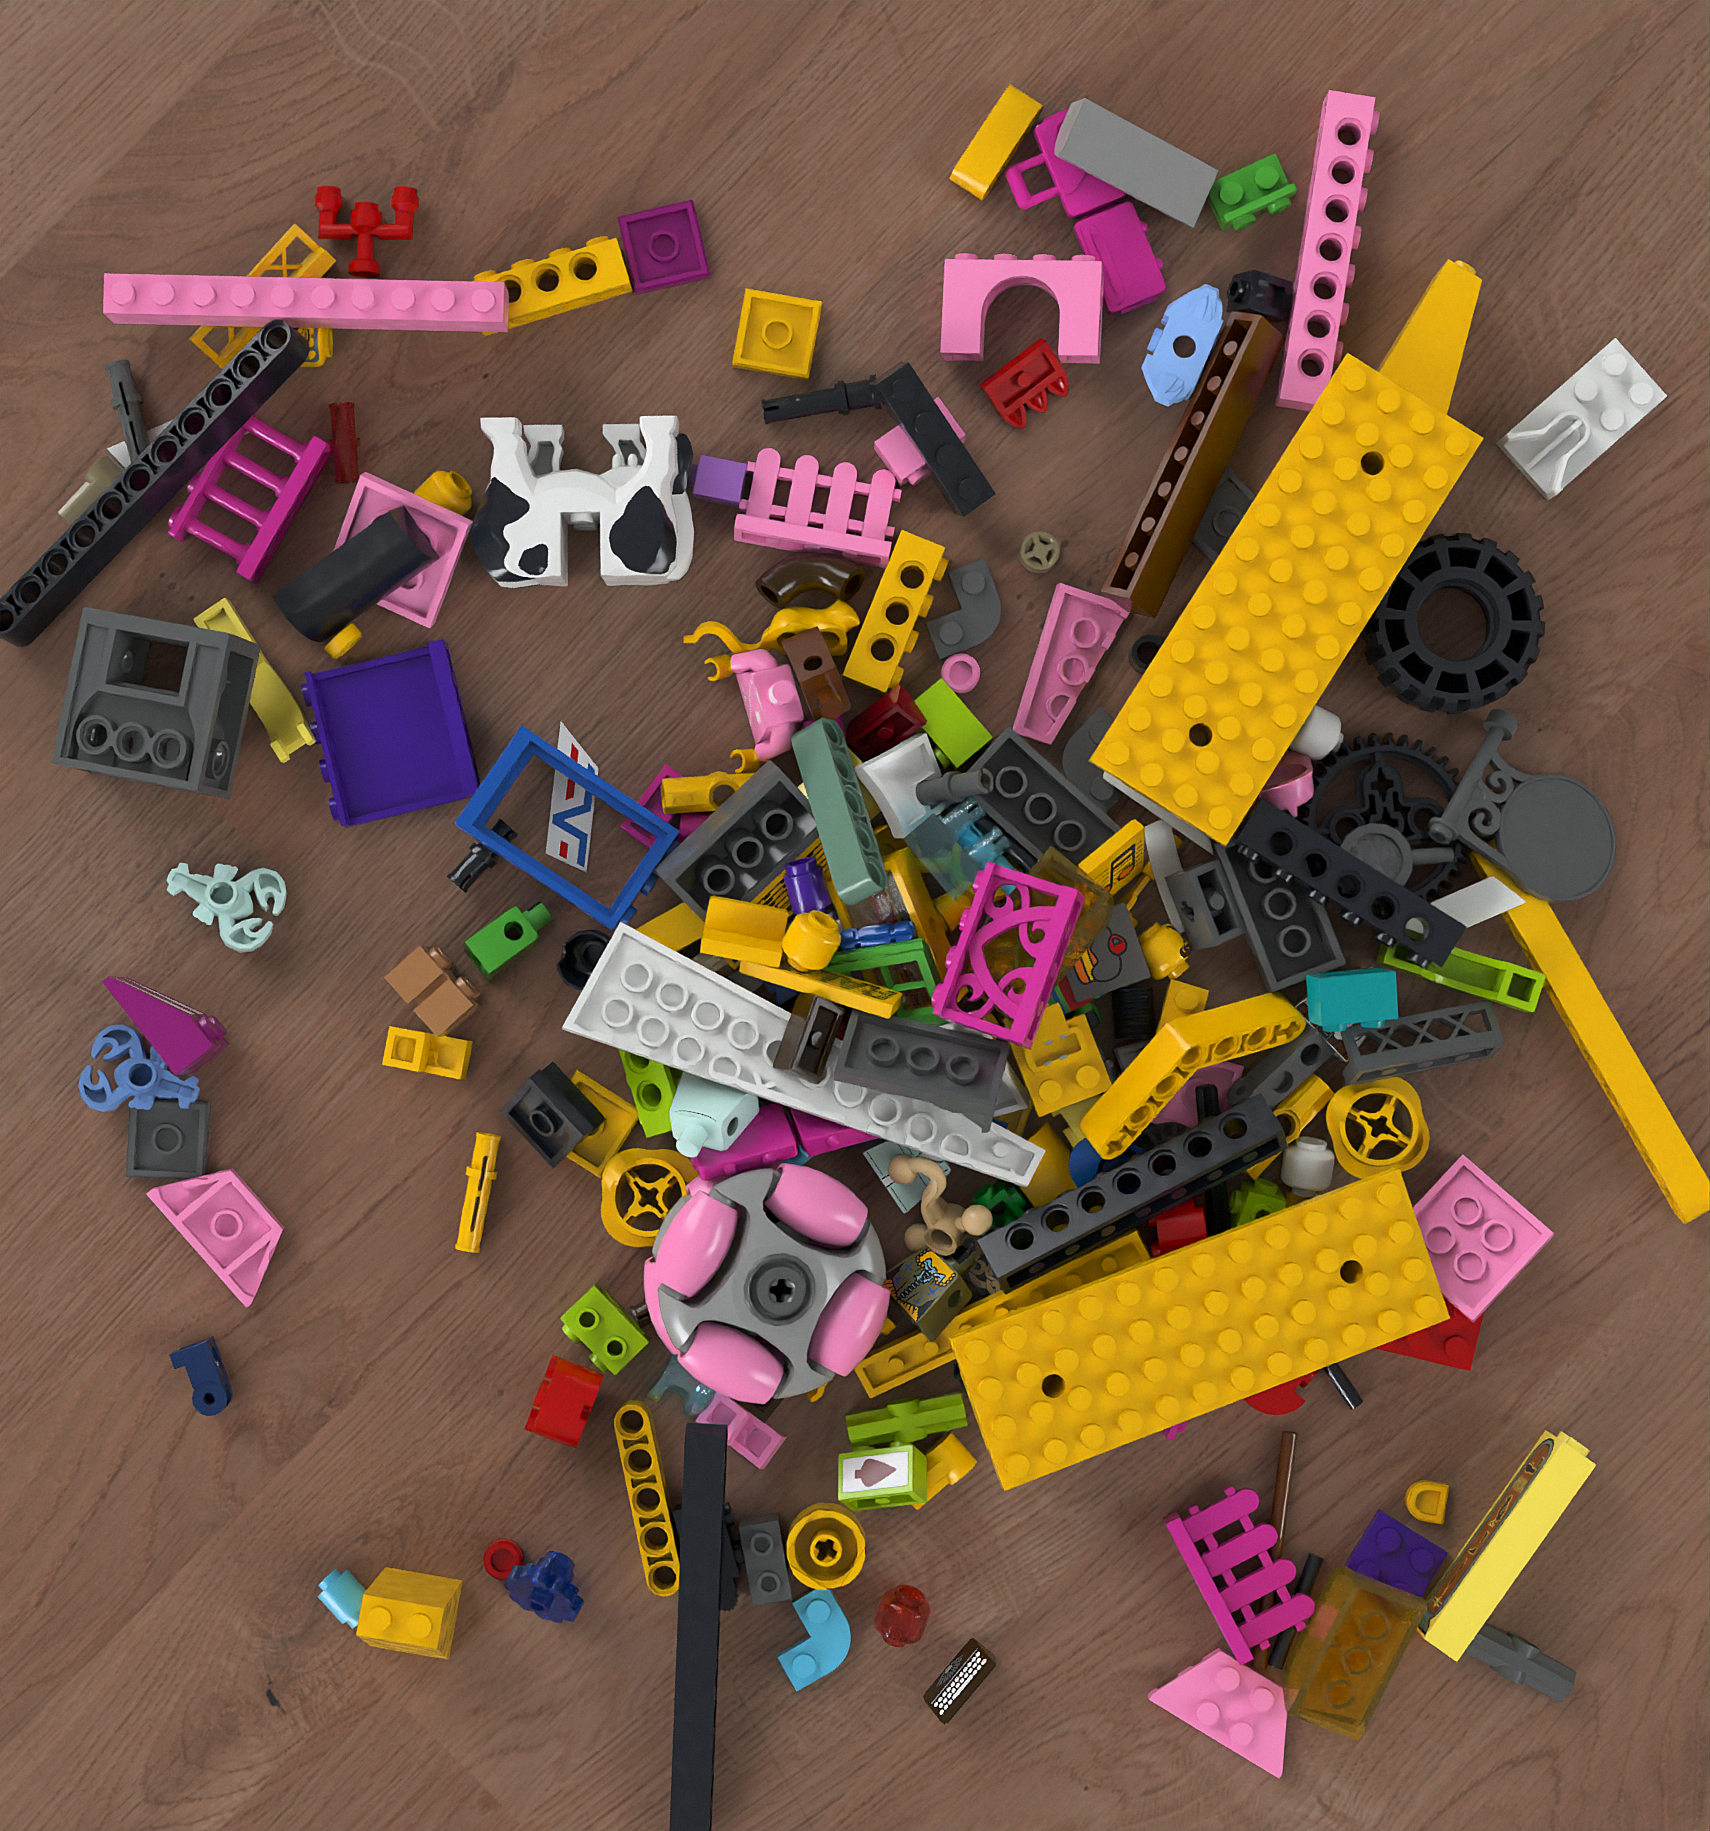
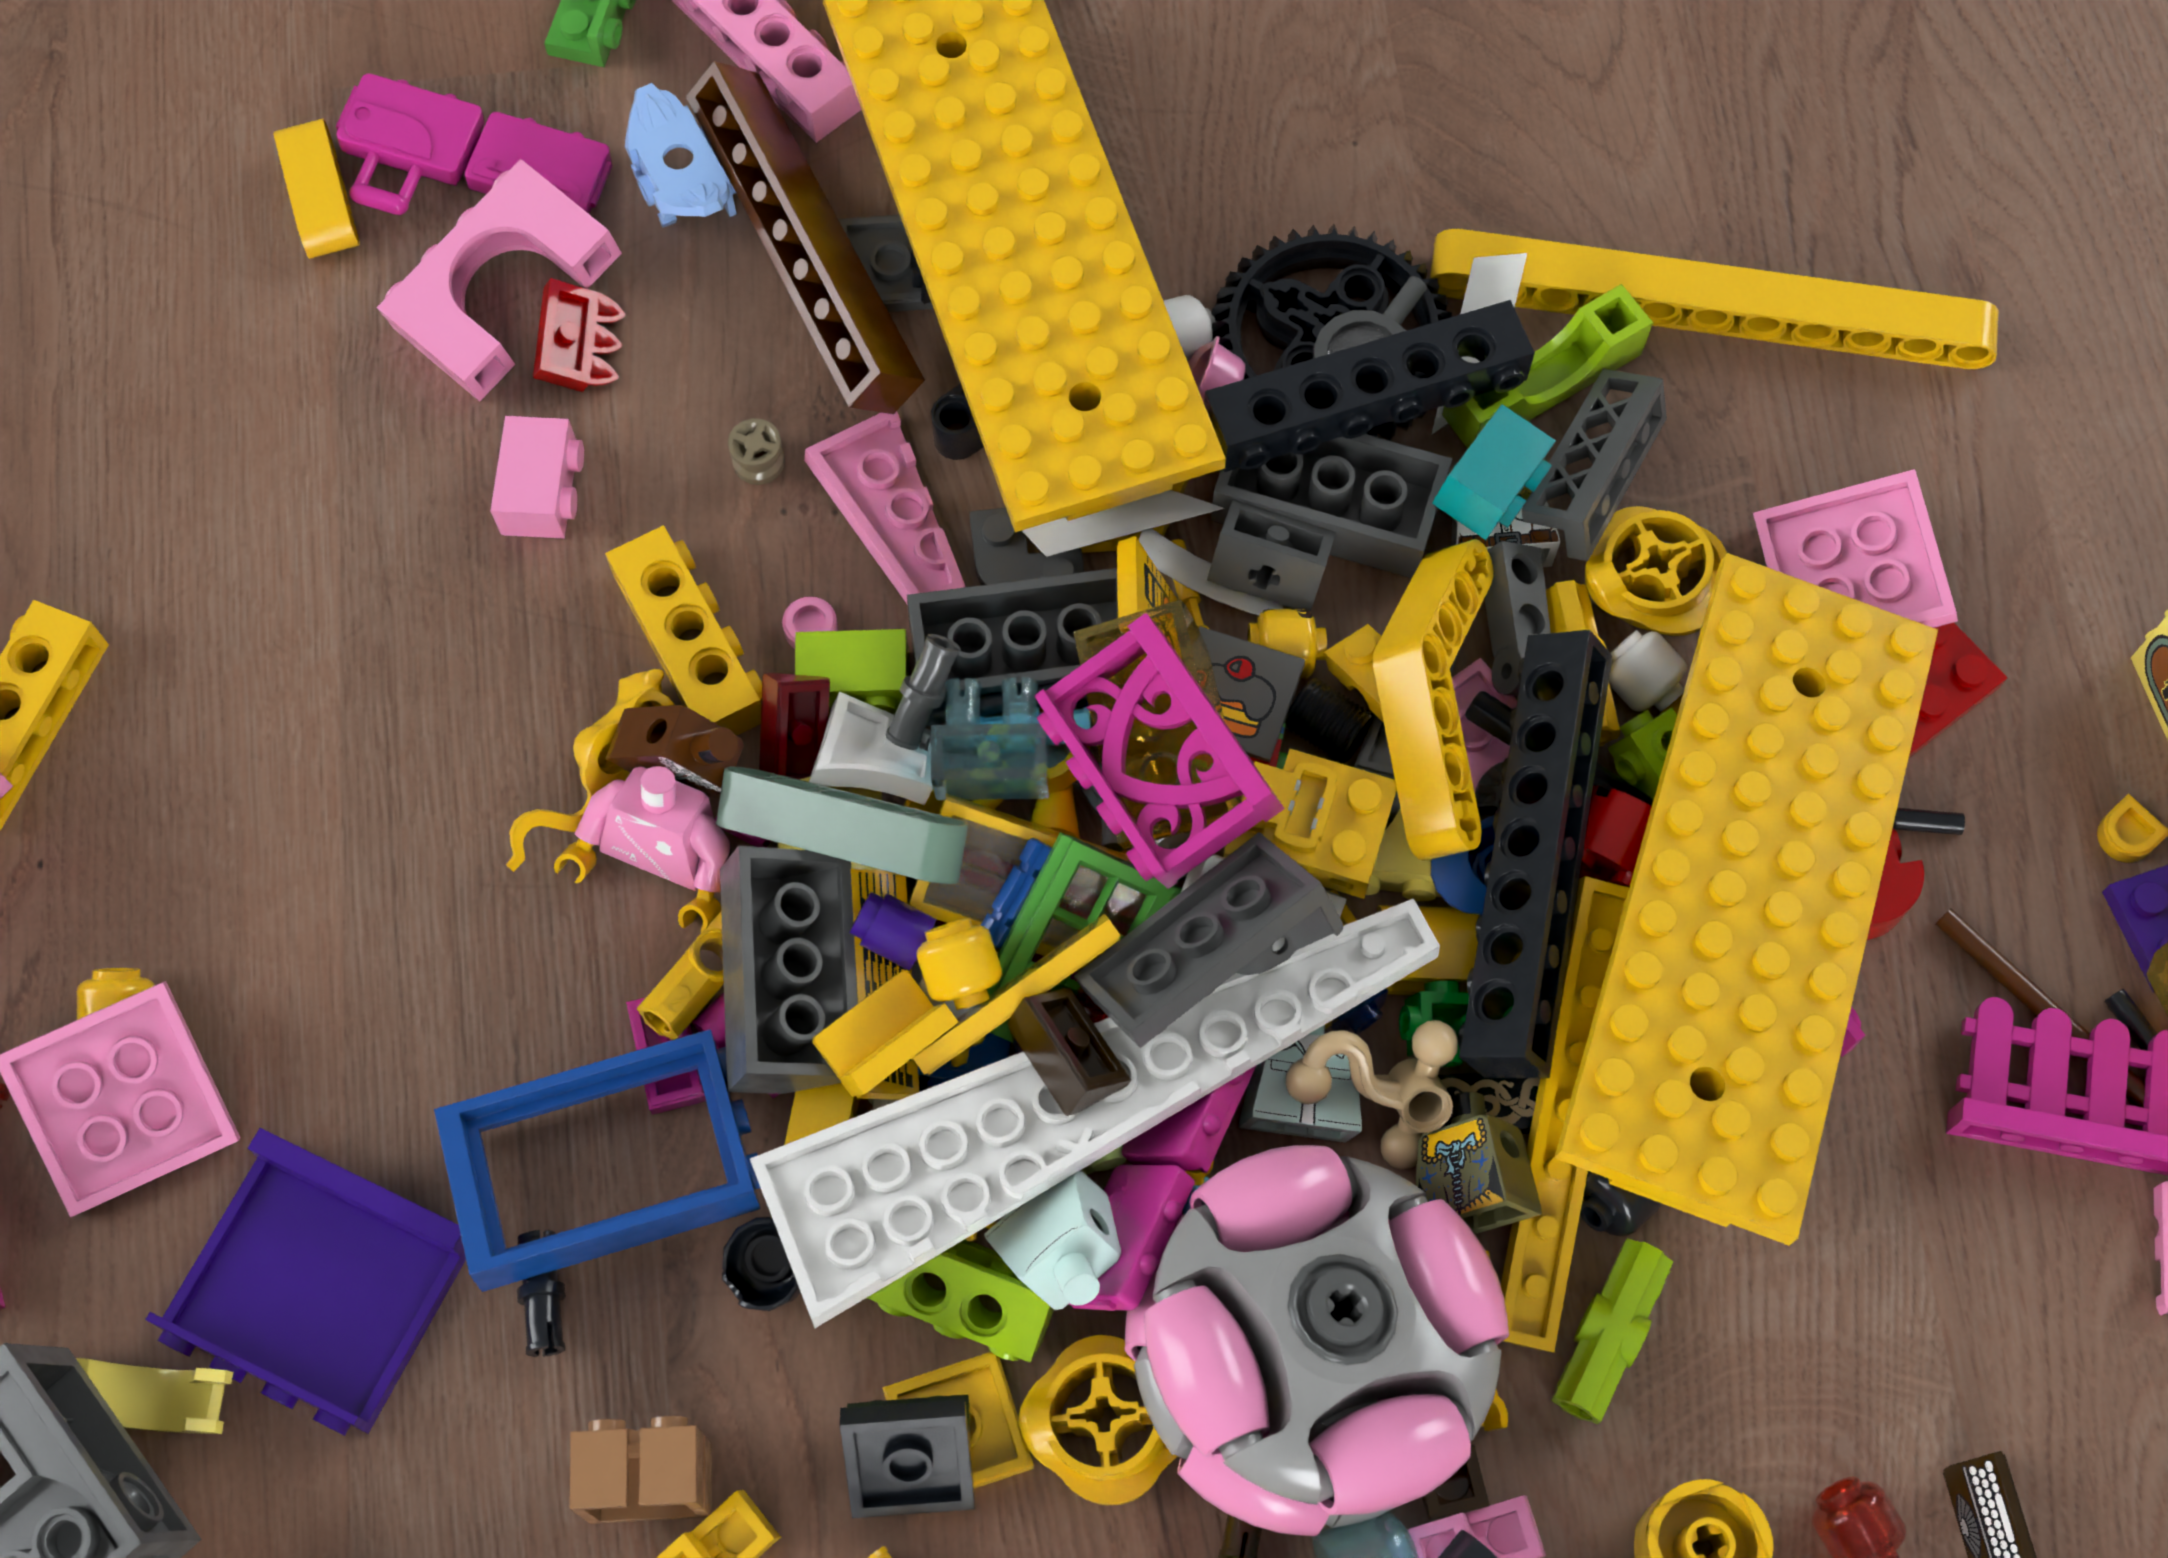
camera: 50 degrees left, 20 degrees down
black brick [272,505,440,642] -> none
yellow tile [324,623,363,660] -> none
bright green torso [464,901,553,982] -> none
white animal [471,416,694,588] -> none
white sticker [546,722,598,873] -> none
magenta tile [617,200,711,295] -> none
medium lavender brick [687,455,747,508] -> none
yellow tile [732,288,822,381] -> none
bright pink fence [734,448,902,569] -> none
dark brown cylinder [755,552,865,609] -> none
black pin [761,374,882,425] -> none
brick [838,1441,927,1511] -> none
black arch [869,361,996,517] -> none
yellow piece [912,1431,977,1510] -> none
dark grey plate [925,559,1001,661] -> none
light grey brick [1055,98,1219,228] -> none
black bracket [1227,270,1293,322] -> none
black tyre [1360,533,1545,714] -> none
dark grey piece [1428,709,1616,903] -> none

